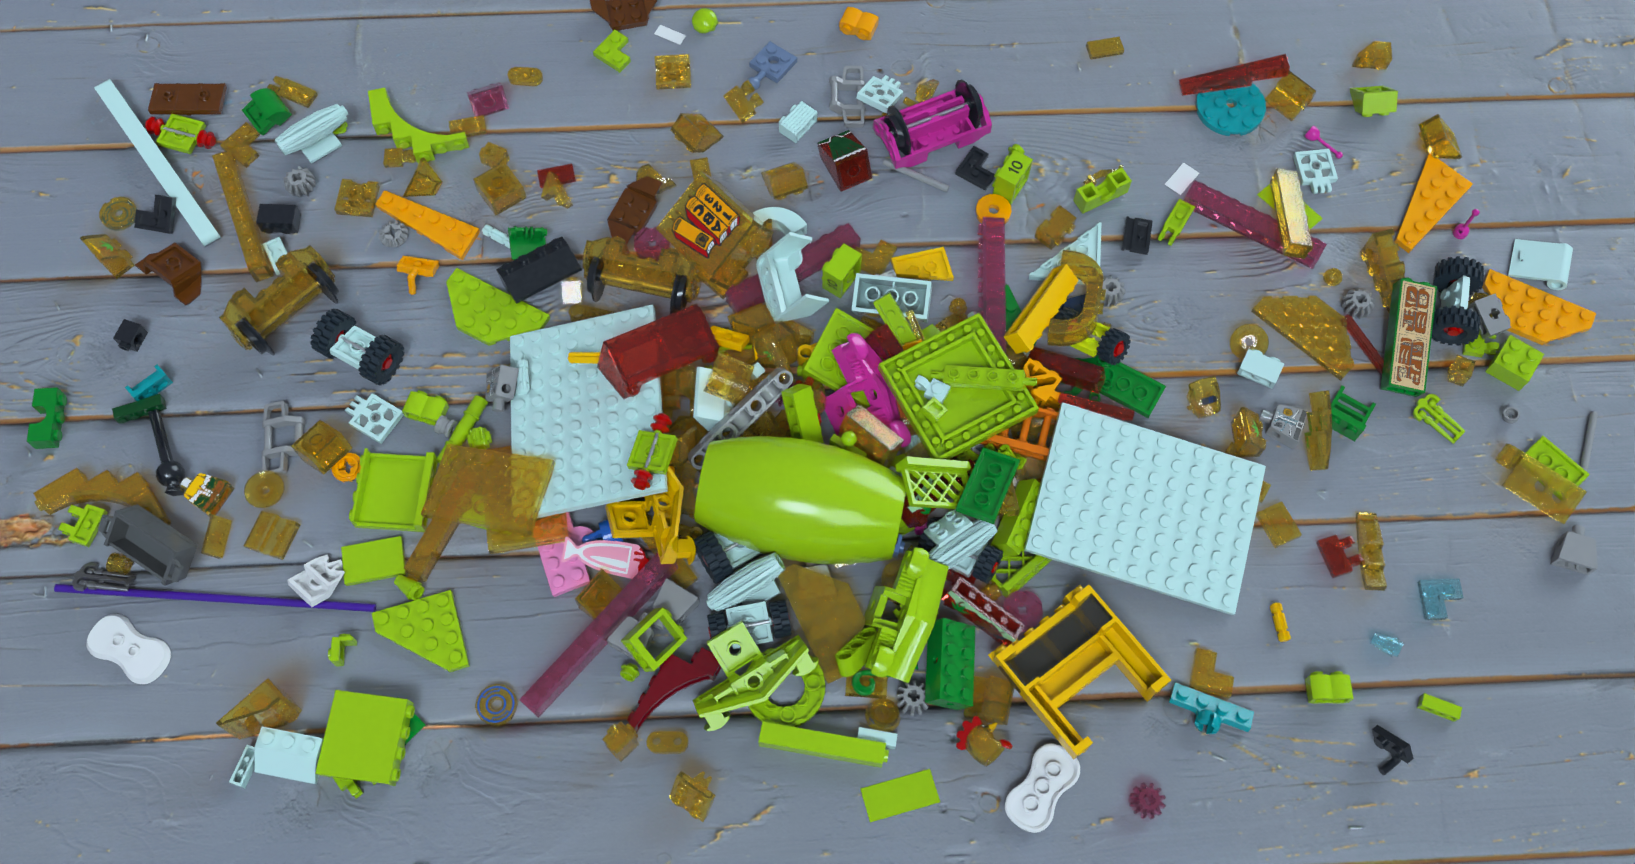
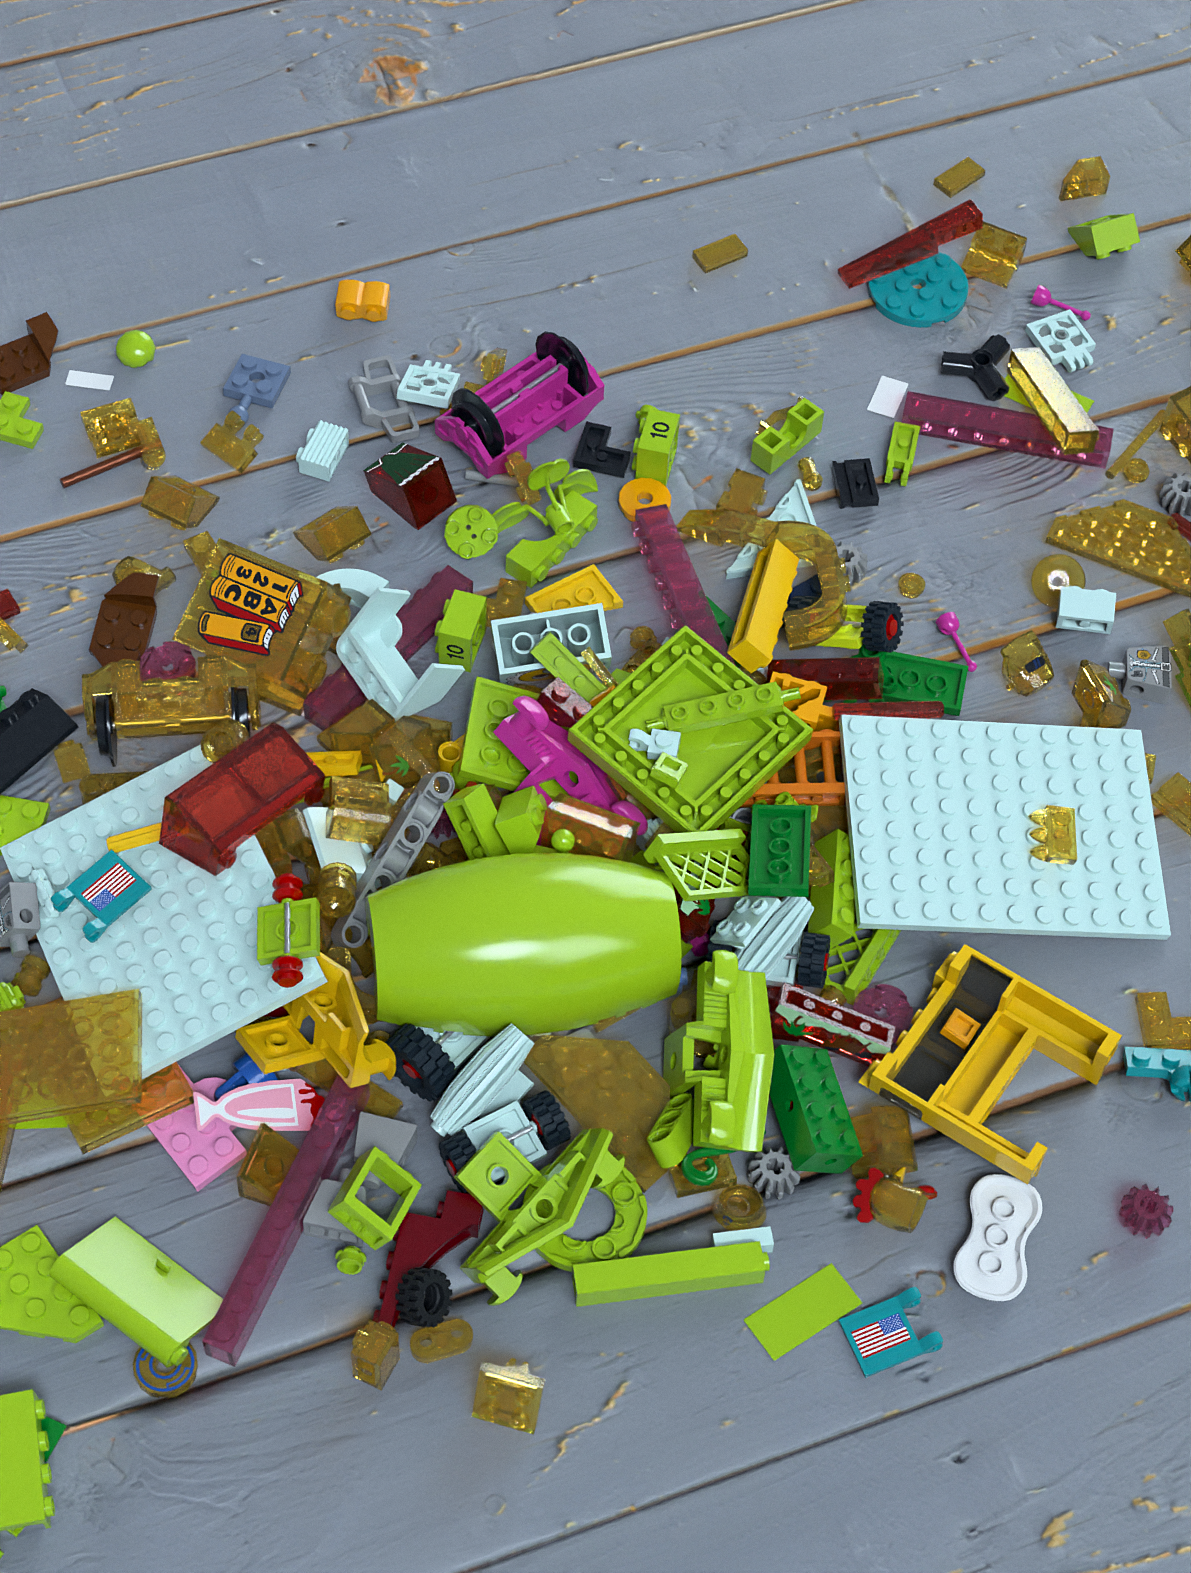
camera: 20 degrees left, 10 degrees down
none -> clear yellow wheel [11,955,51,997]
none -> lime door [49,1216,230,1368]
none -> teal flag [51,849,152,943]
none -> copper bar [60,439,161,488]
none -> clear yellow leg [125,417,166,471]
none -> clear yellow wheel [201,719,249,764]
none -> clear yellow wheel [317,862,357,918]
none -> black tyre [395,1268,453,1327]
none -> lime plate [444,505,498,559]
none -> lime plant [492,459,598,535]
none -> lime slope [495,785,547,854]
none -> clear yellow brick [504,450,542,505]
none -> lime arch [505,490,598,588]
none -> clear yellow slope [676,509,779,548]
none -> clear yellow pin [798,457,823,491]
none -> teal flag [839,1287,943,1378]
none -> clear yellow plate [898,573,925,599]
none -> clear yellow tile [933,157,985,198]
none -> dark pink hinge [935,612,977,672]
none -> light orange tile [940,1008,981,1050]
none -> black piece [941,334,1010,401]
none -> clear yellow plate [1028,805,1077,865]
none -> clear yellow bar [1105,409,1168,480]

